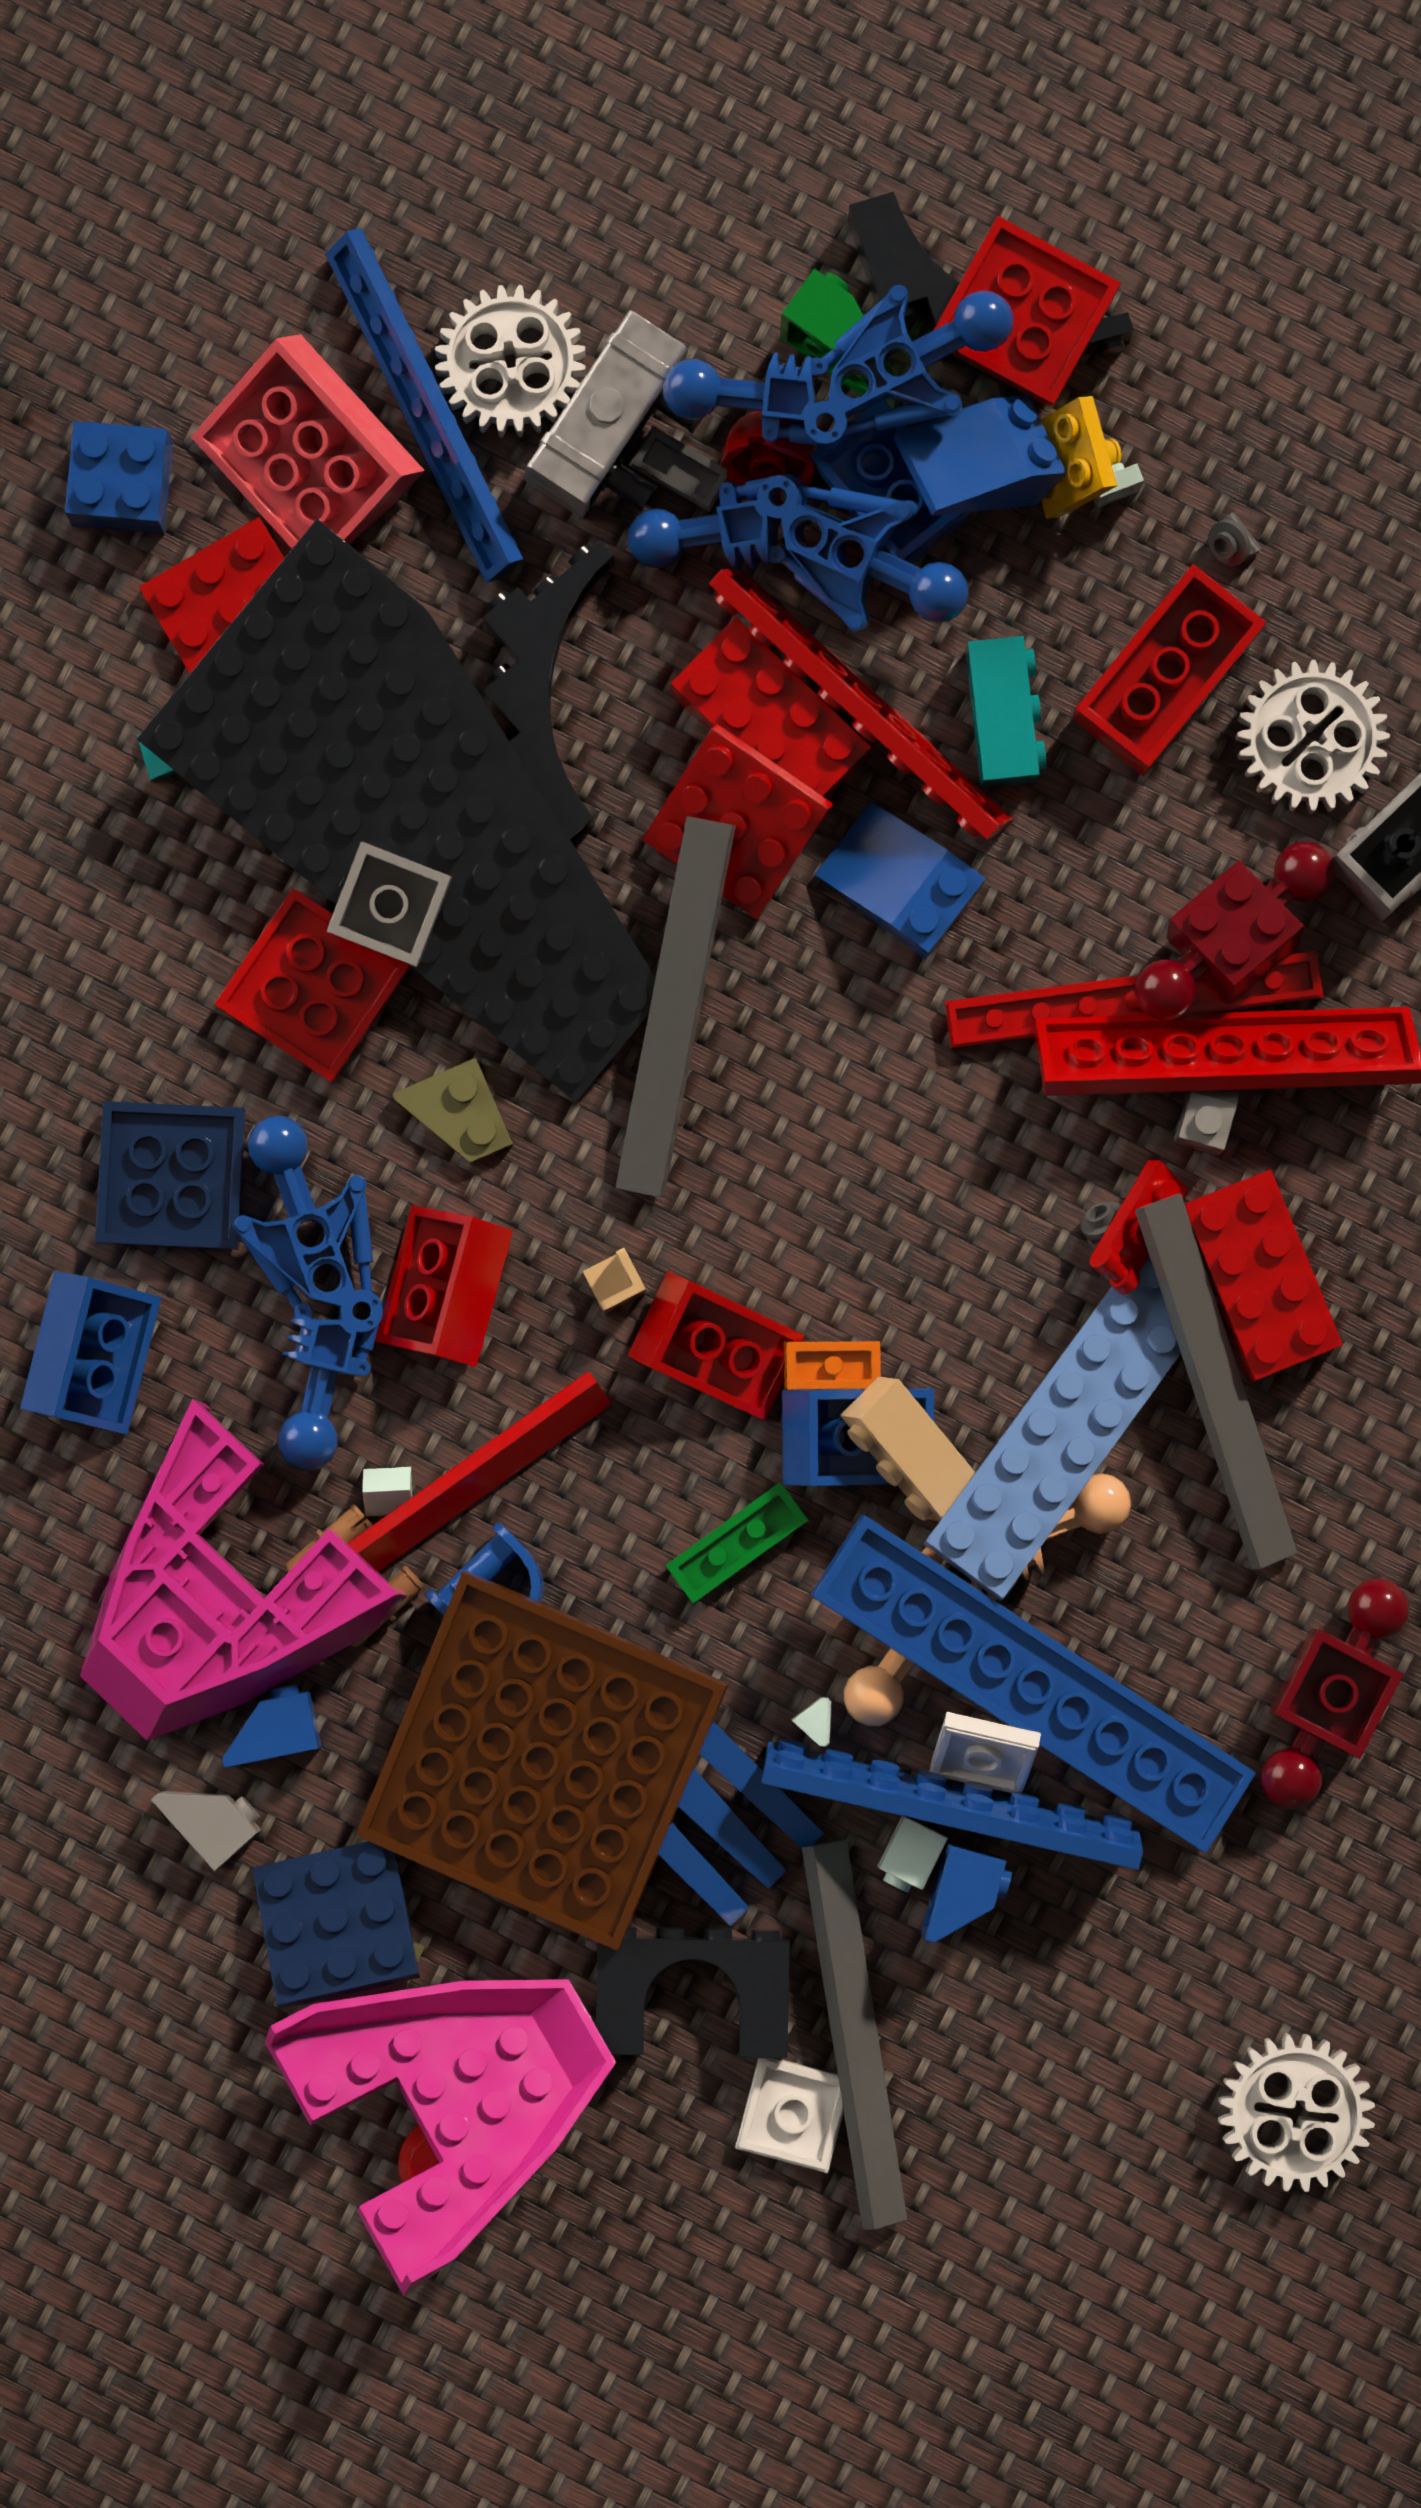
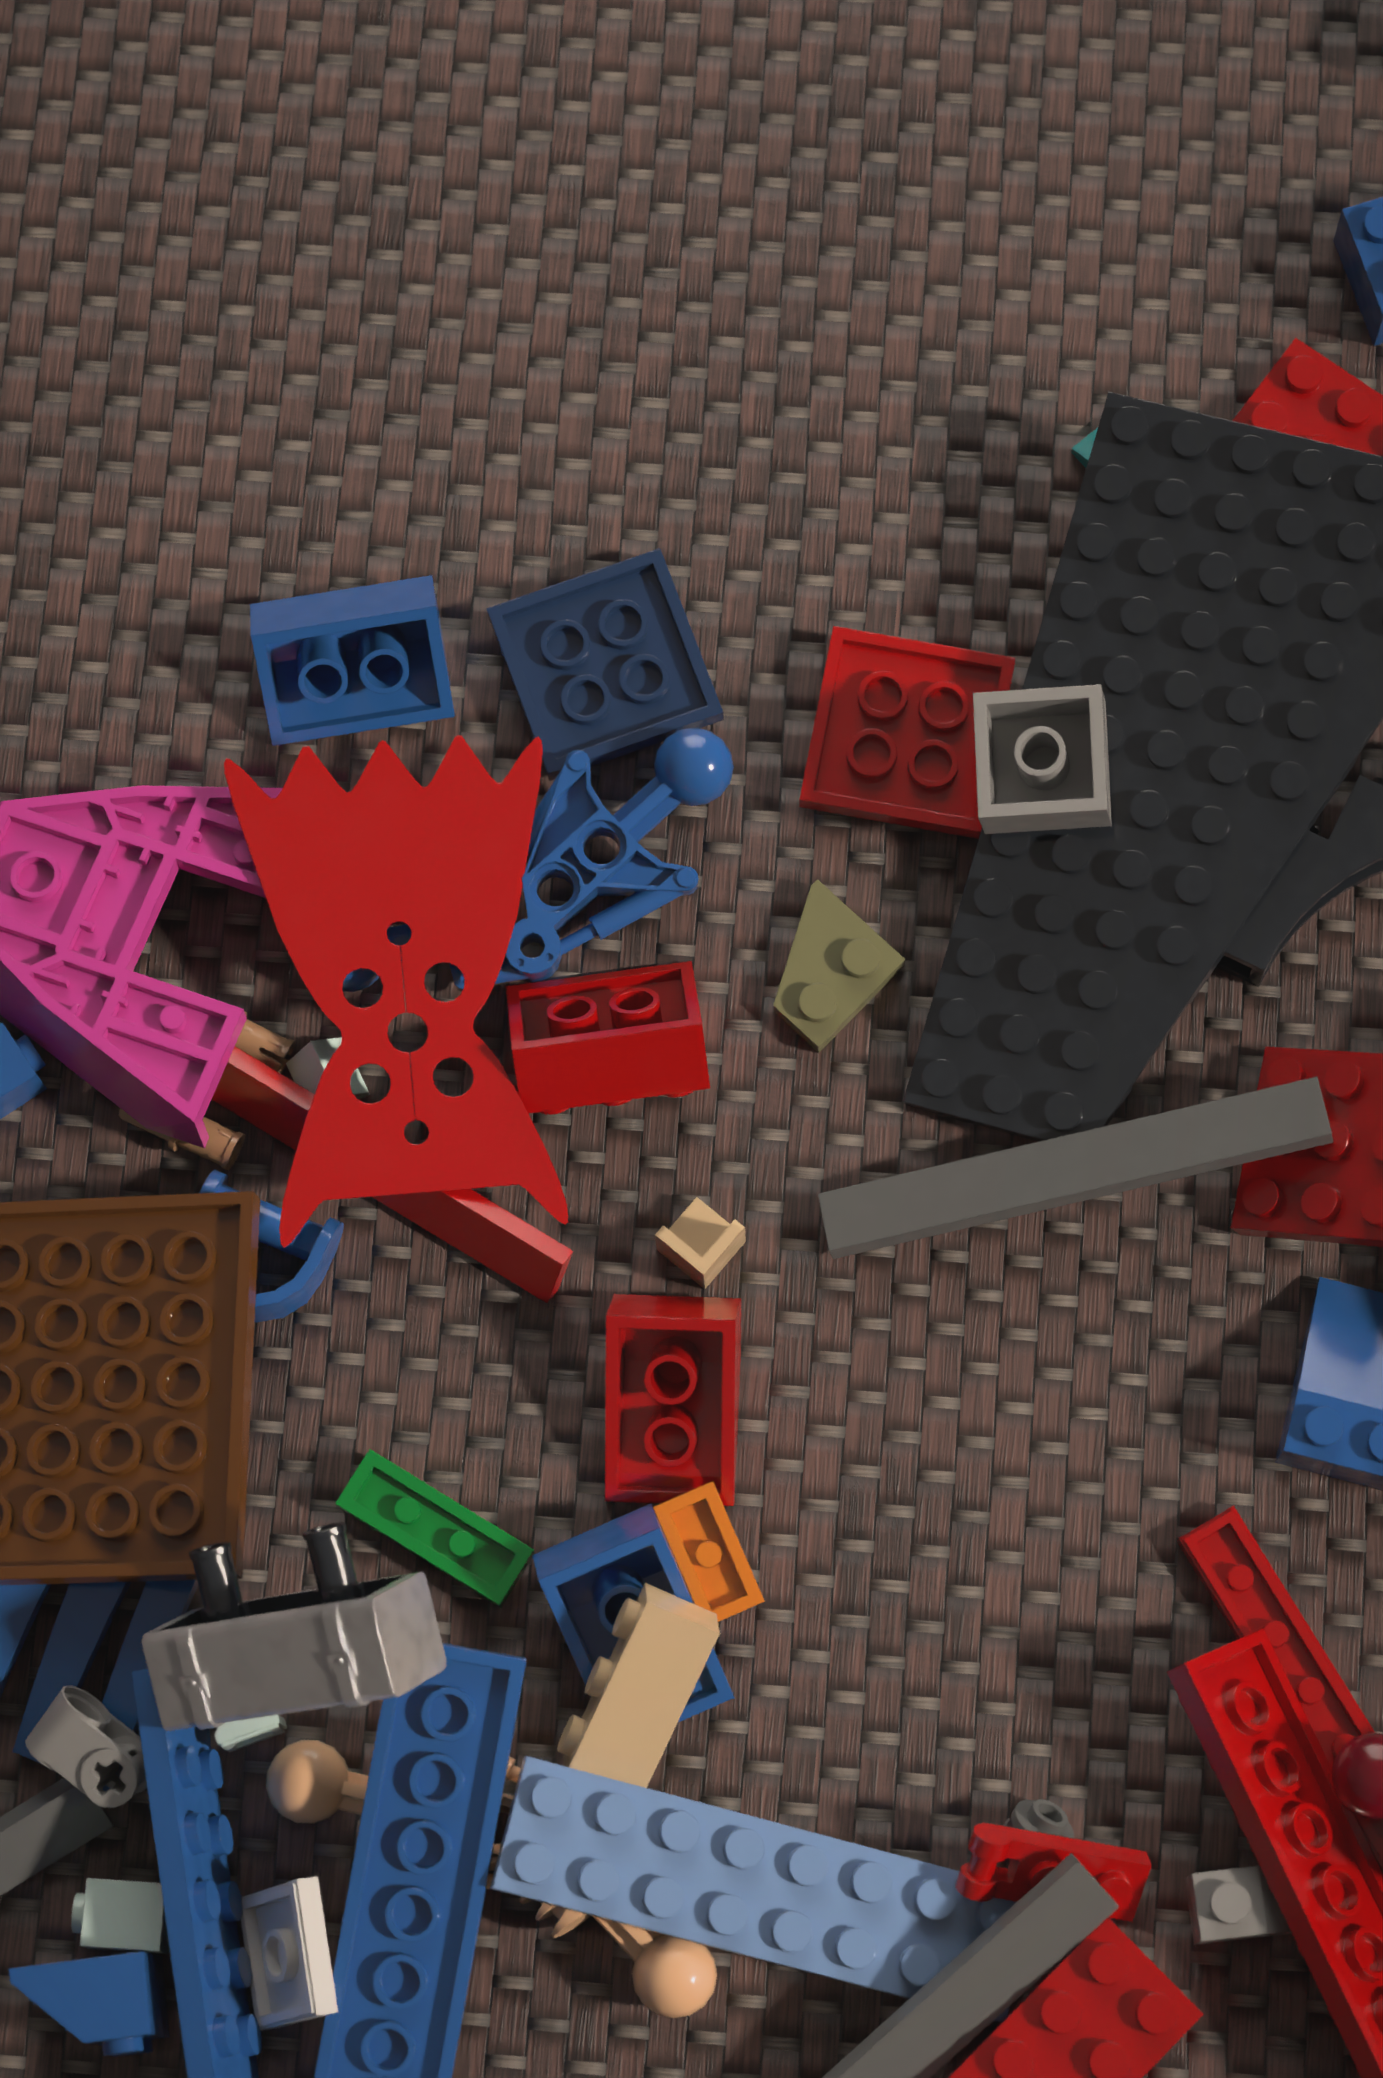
camera: 75 degrees right, 10 degrees down
none -> light grey piece [25,1685,147,1808]
none -> flat silver piece [142,1522,446,1731]
none -> red piece [224,735,568,1248]

